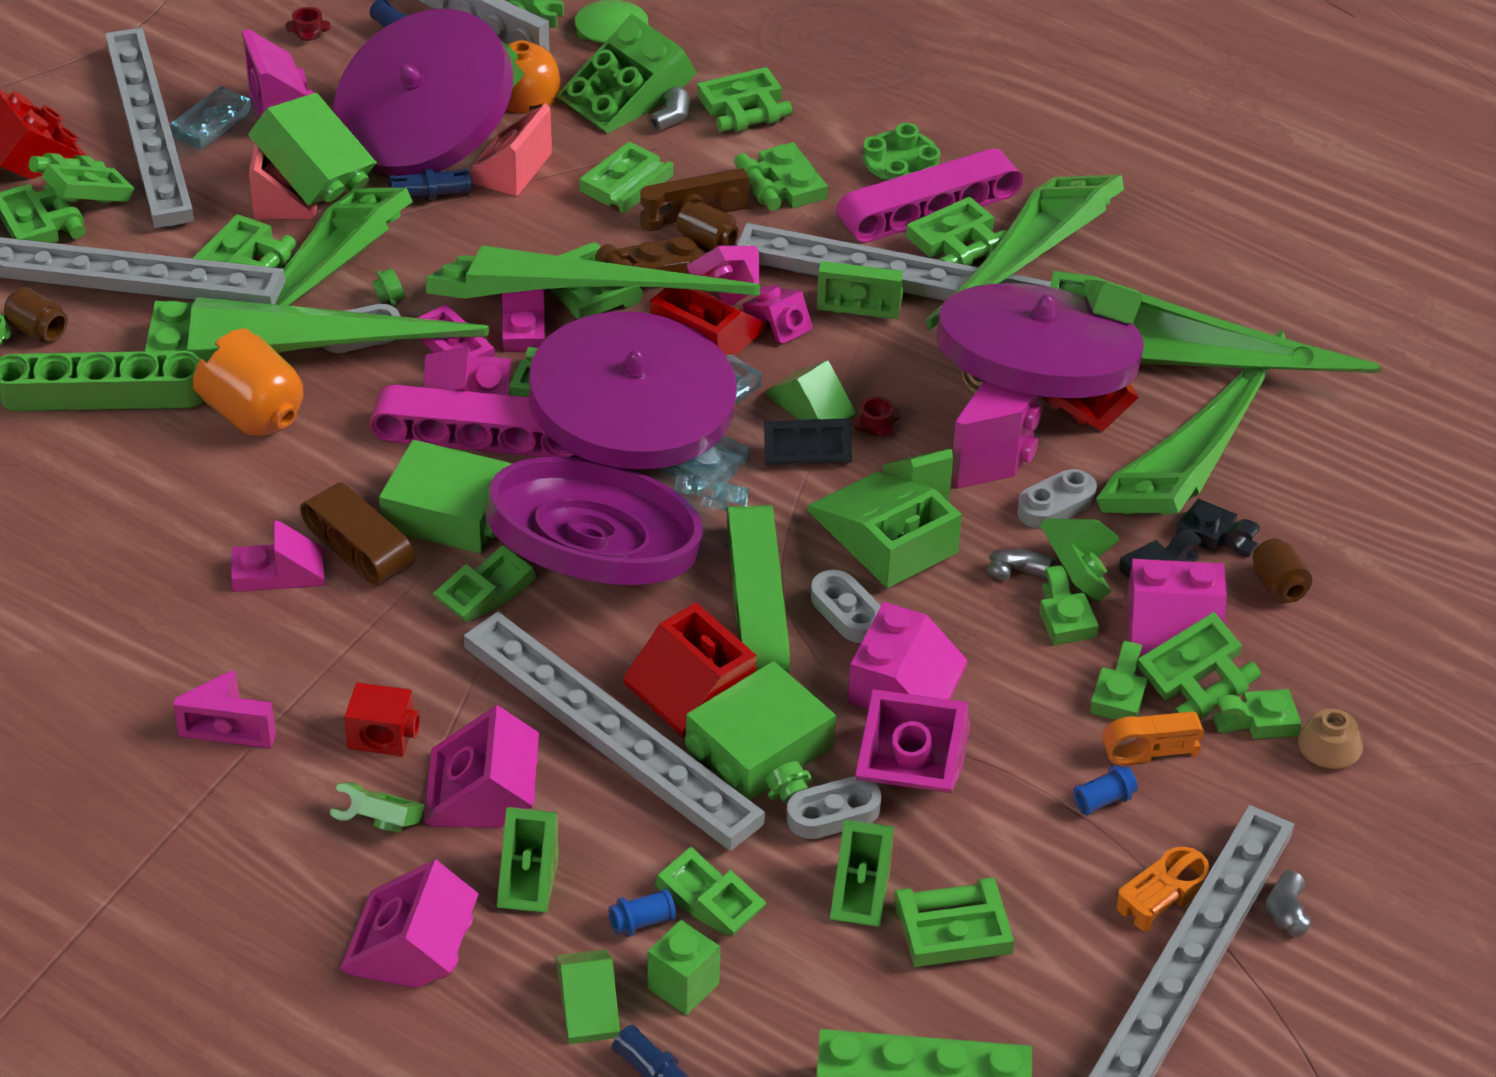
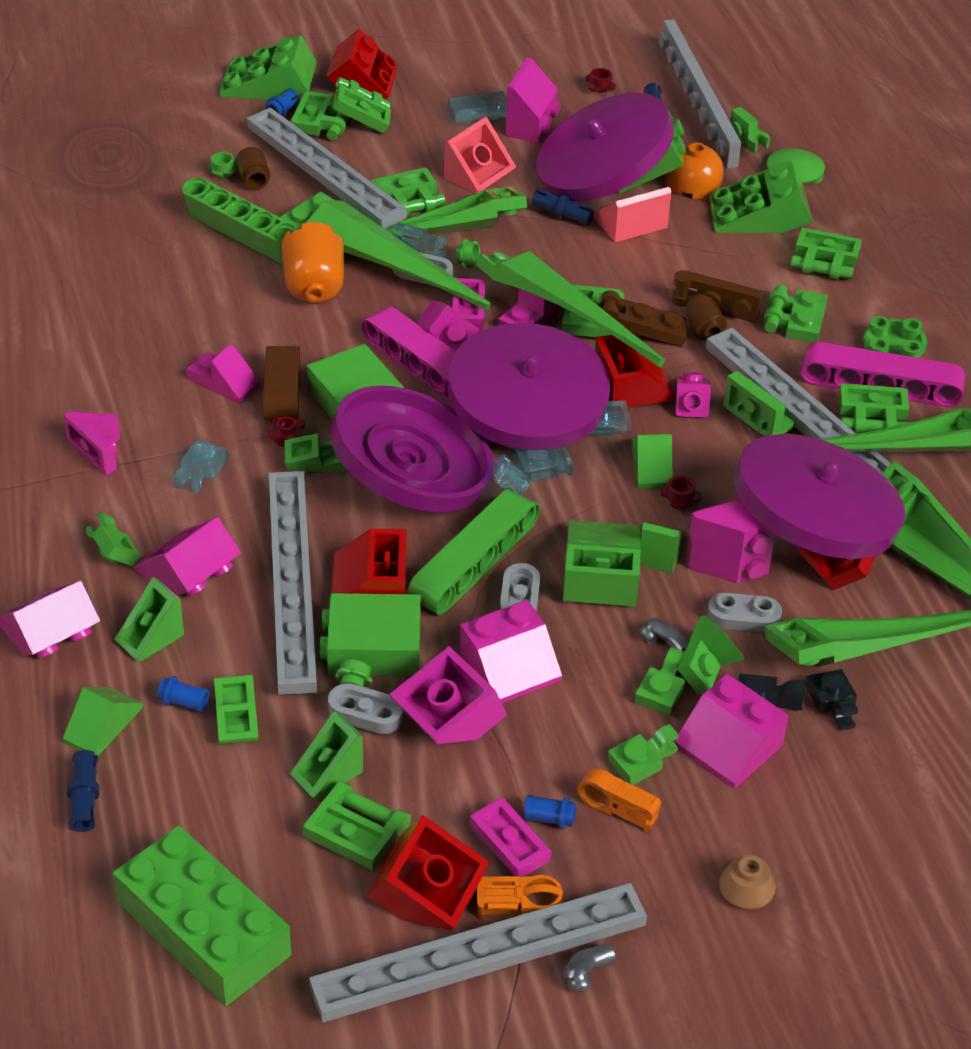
camera: 40 degrees right, 0 degrees up
light grey plate [105,28,194,228] -> none
bright green brick [248,92,377,206] -> none
red brick [344,682,420,757] -> none
bright green plate [579,141,673,214] -> none
bright green brick [648,920,721,1015] -> none
flat silver arm [649,86,690,132] -> none
dark pink slope [687,246,759,305] -> none
black plate [763,418,852,465] -> none
bright green slope [1083,279,1142,325] -> none
bright green plate [1138,612,1261,719] -> none
bright green plate [1212,689,1302,739] -> none
reddish brown brick [1252,538,1312,604] -> none
none -> clear light blue plate [174,439,229,494]
none -> dark red plate [268,416,305,447]
none -> red slope [366,815,490,930]
none -> clear light blue plate [394,222,448,258]
none -> dark pink plate [469,797,552,876]

